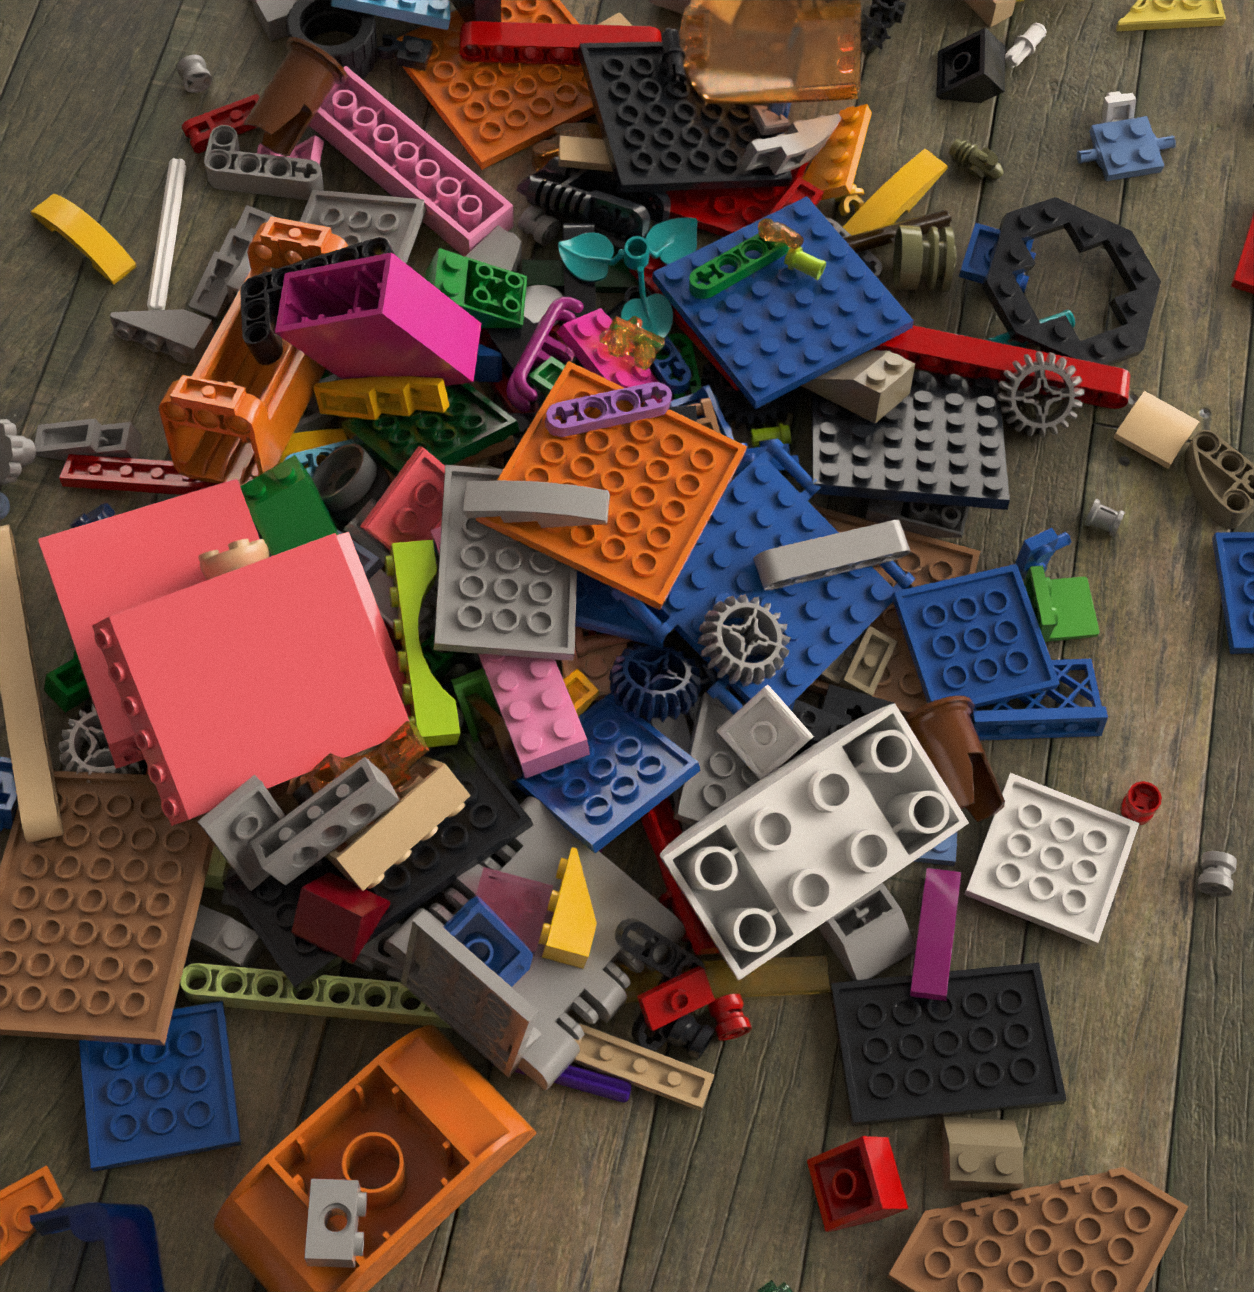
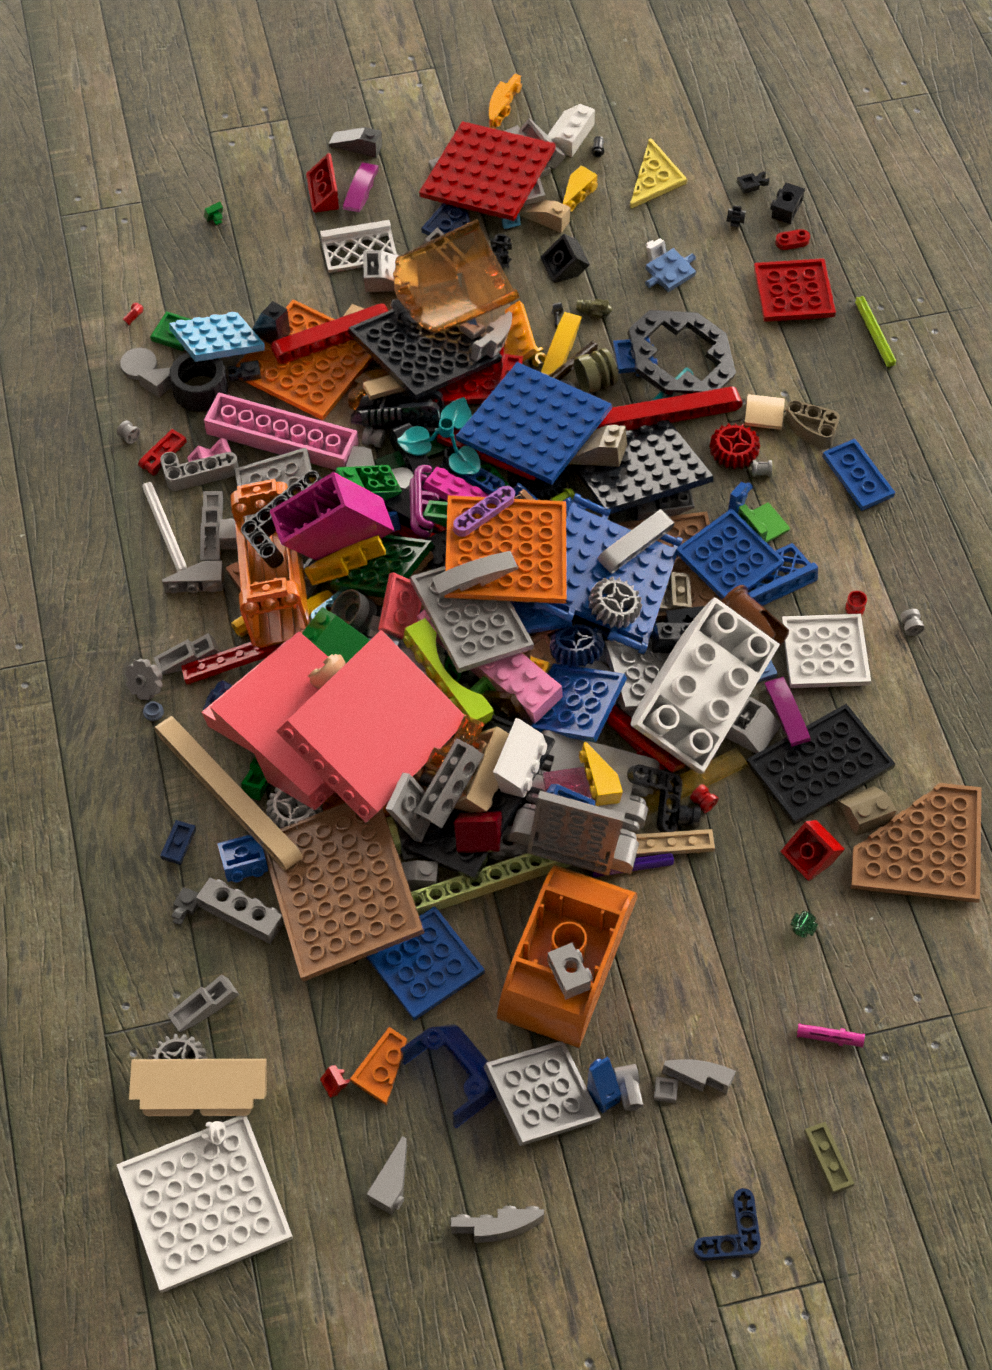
camera: 20 degrees left, 5 degrees down
yellow slope [30,194,137,285] -> none
reddish brown piece [243,37,348,157] -> none
clear yellow hips [599,316,665,370] -> none
red plate [637,966,715,1031] -> none
green beam [689,225,792,299] -> none
white tile [717,685,814,780] -> none
clear orange arm [758,218,804,250] -> none
lime pin [784,246,826,280] -> none
light grey gear [997,351,1084,437] -> none
white axle [1005,23,1047,68] -> none
none -> white slope [493,718,547,798]
none -> black hand [552,302,563,327]
none -> red gear [709,422,760,470]

